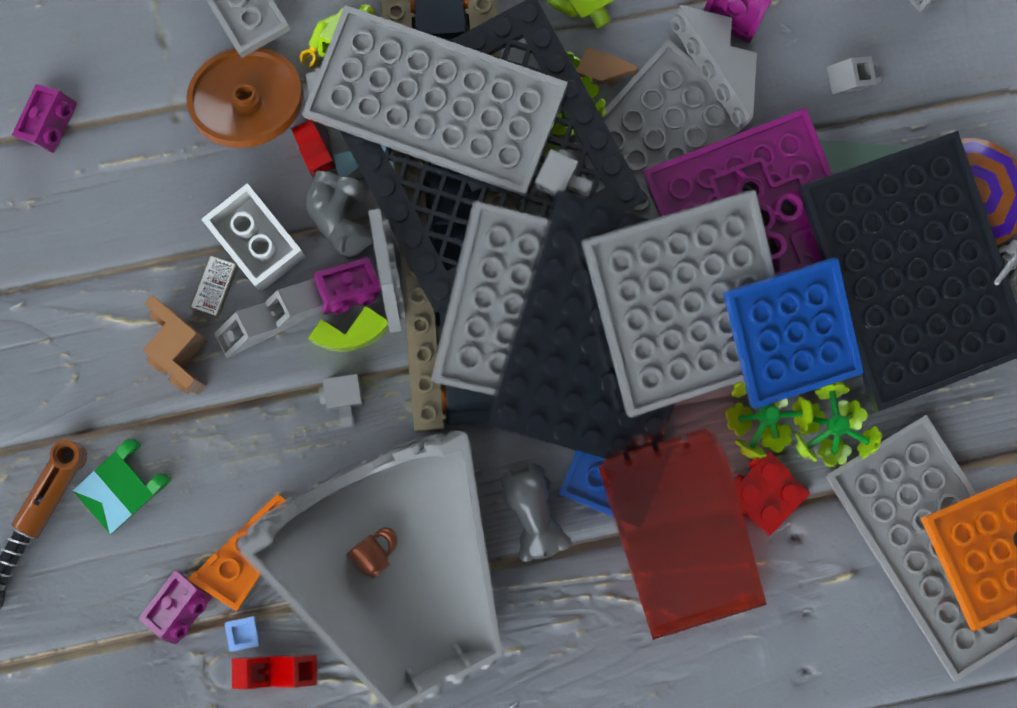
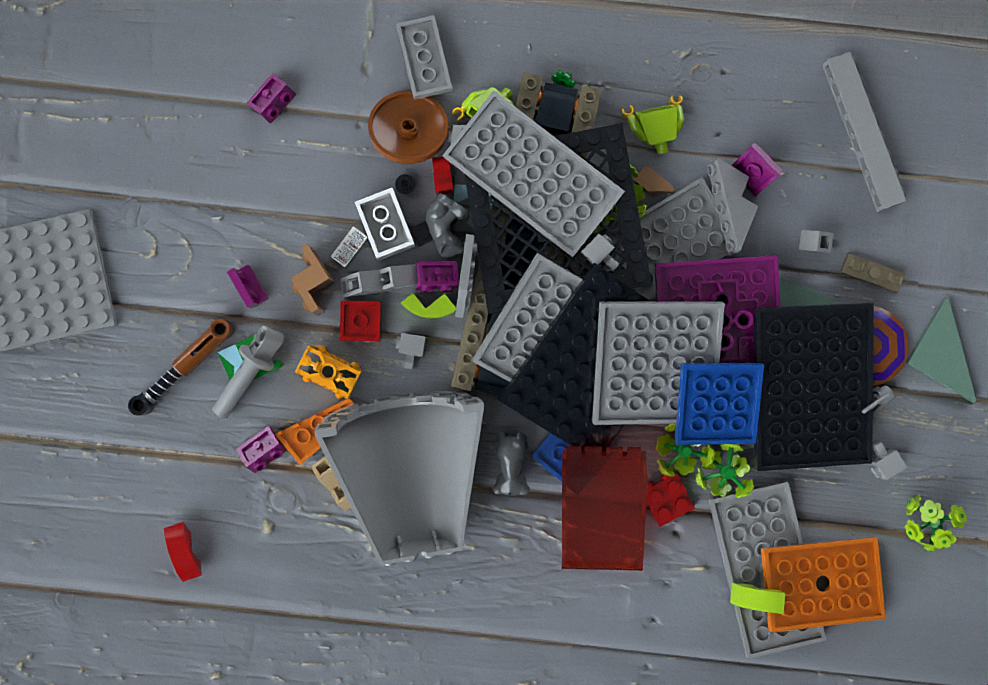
camera: 15 degrees right, 5 degrees up
light blue plate [224,616,261,652] -> none
red brick [231,655,317,690] -> none
copper piece [346,527,397,579] -> none
none -> light grey piece [212,326,284,418]
none -> magenta bracket [227,265,268,309]
none -> light orange piece [295,345,362,399]
none -> tan brick [311,456,351,512]
none -> red plate [339,301,381,342]
none -> black plate [395,174,415,194]
none -> black plate [410,221,433,247]
none -> lime brick [730,583,785,614]
none -> dark tan plate [840,253,905,293]

